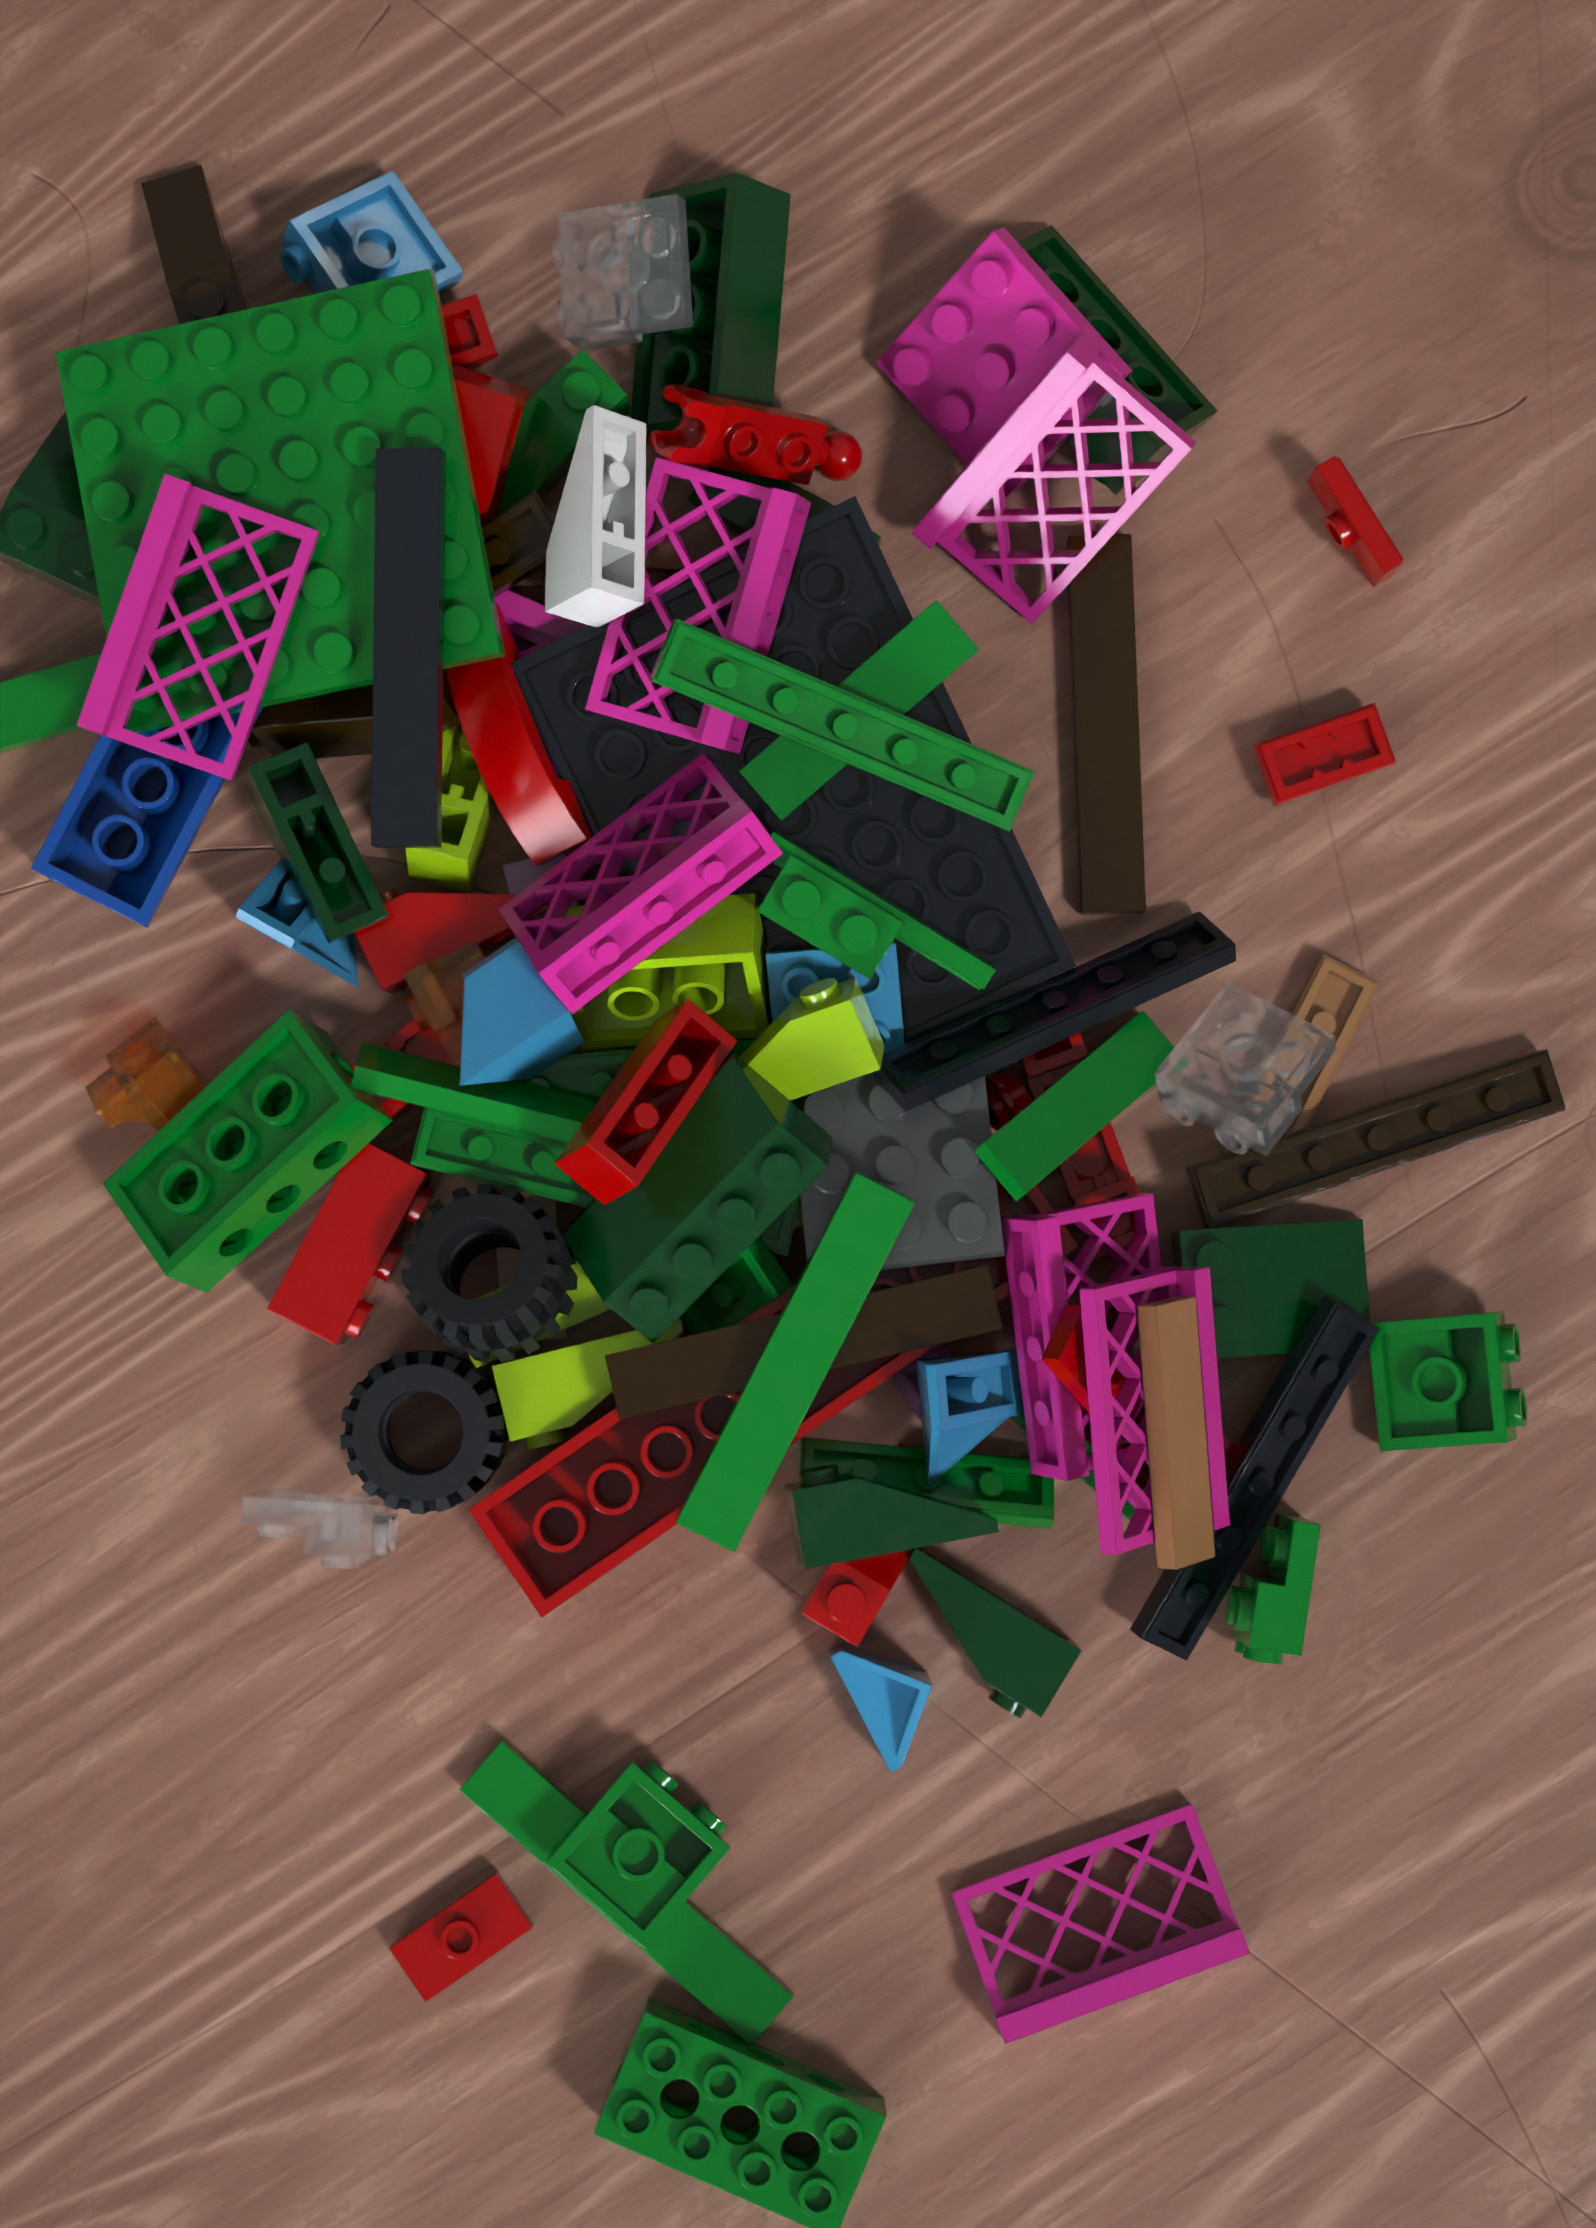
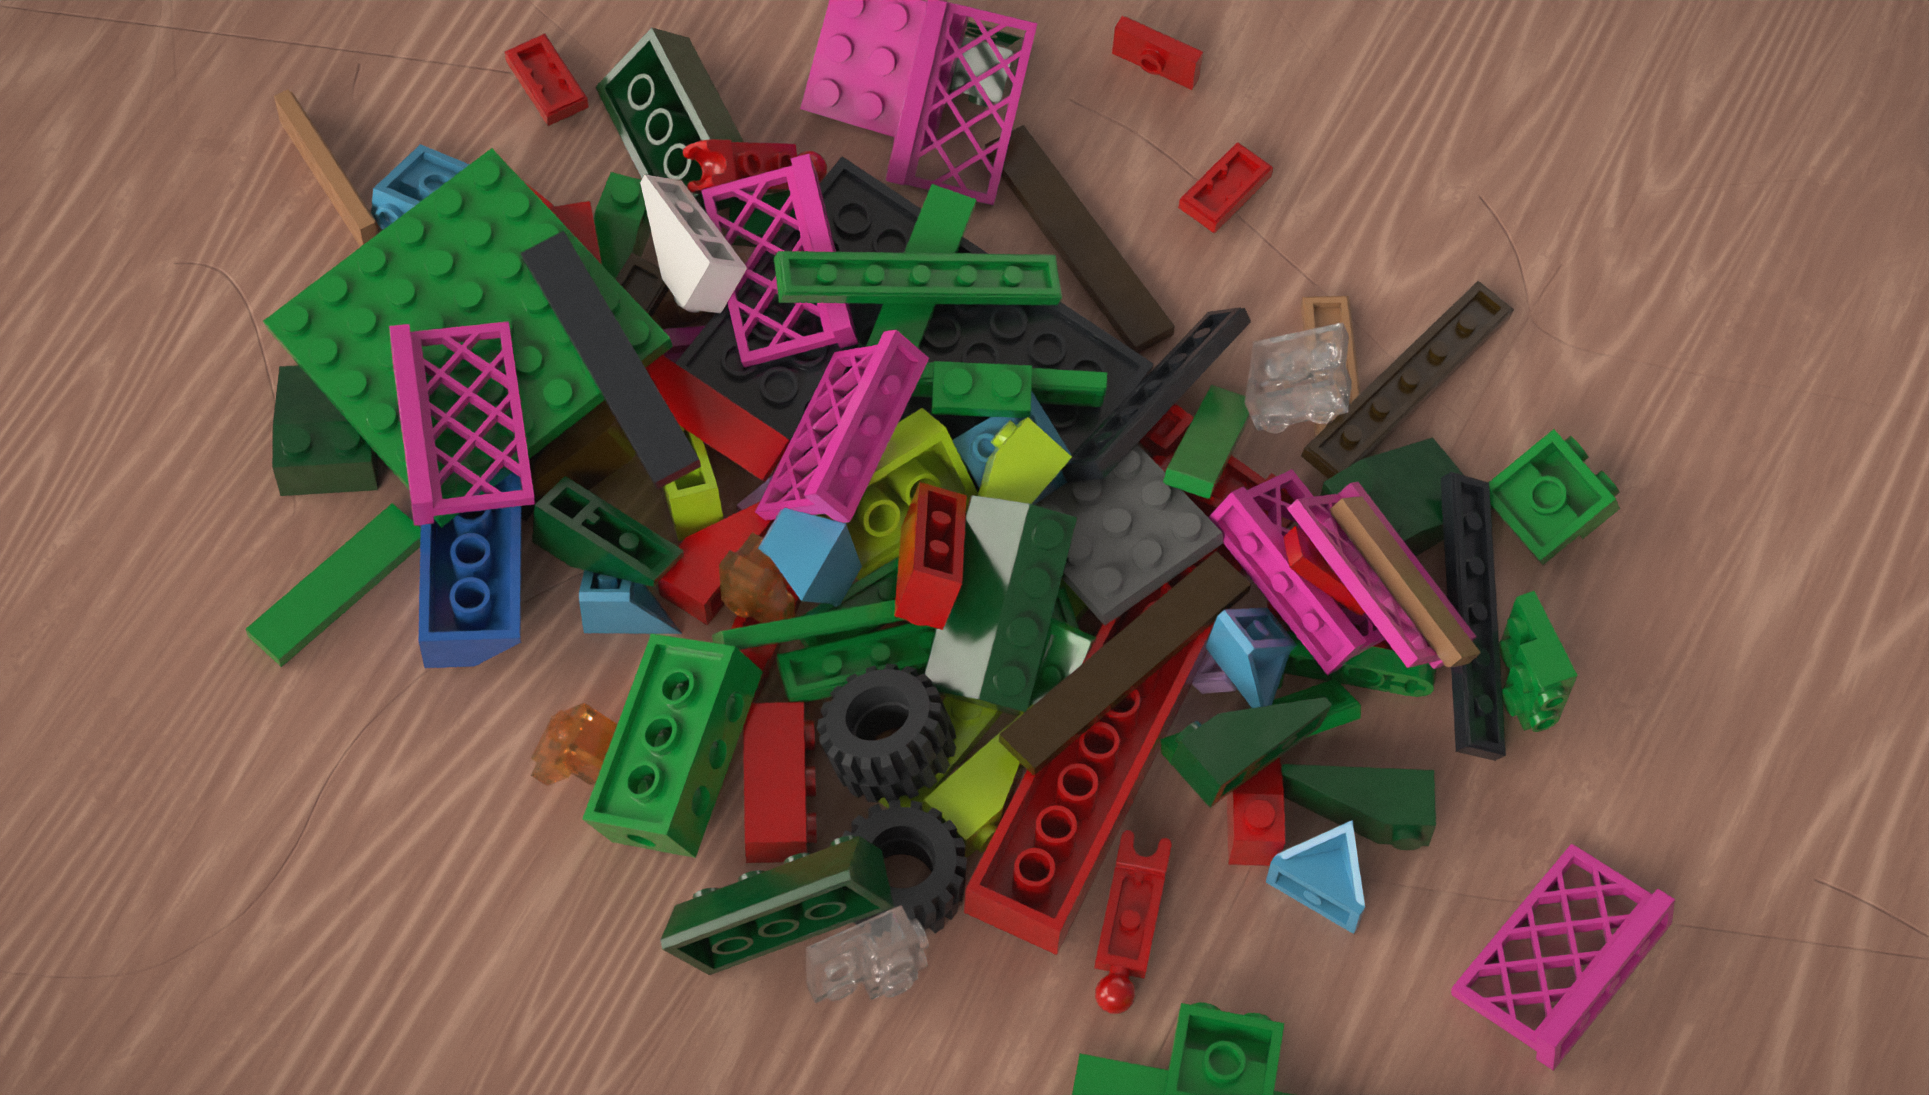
camera: 30 degrees left, 25 degrees down
dark brown slope [141,165,247,324] -> none
clear plate [552,194,693,350] -> none
green tile [676,1170,915,1552] -> none
none -> medium nougat tile [274,89,378,247]
none -> red plate [505,34,589,126]
none -> dark green slope [660,835,894,975]
none -> red plate [1094,830,1172,1014]

